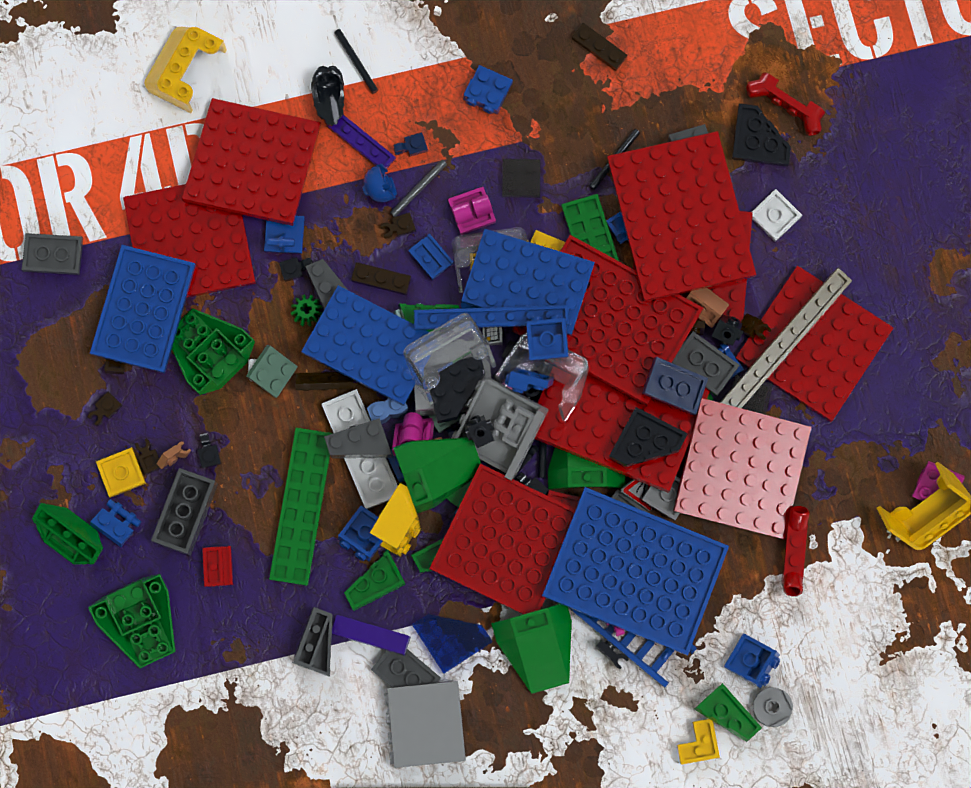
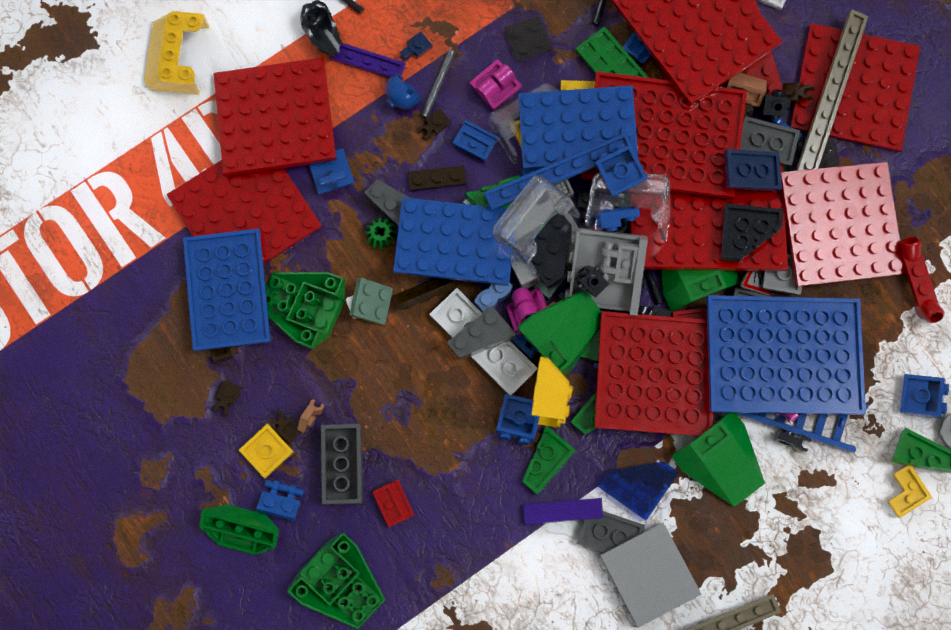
camera: 20 degrees left, 0 degrees up
dark grey plate [22,233,83,275] -> none
black plate [198,433,221,469] -> none
green plate [269,428,334,586] -> none
black plate [279,257,313,282] -> none
dark grey wedge [292,607,332,677] -> none

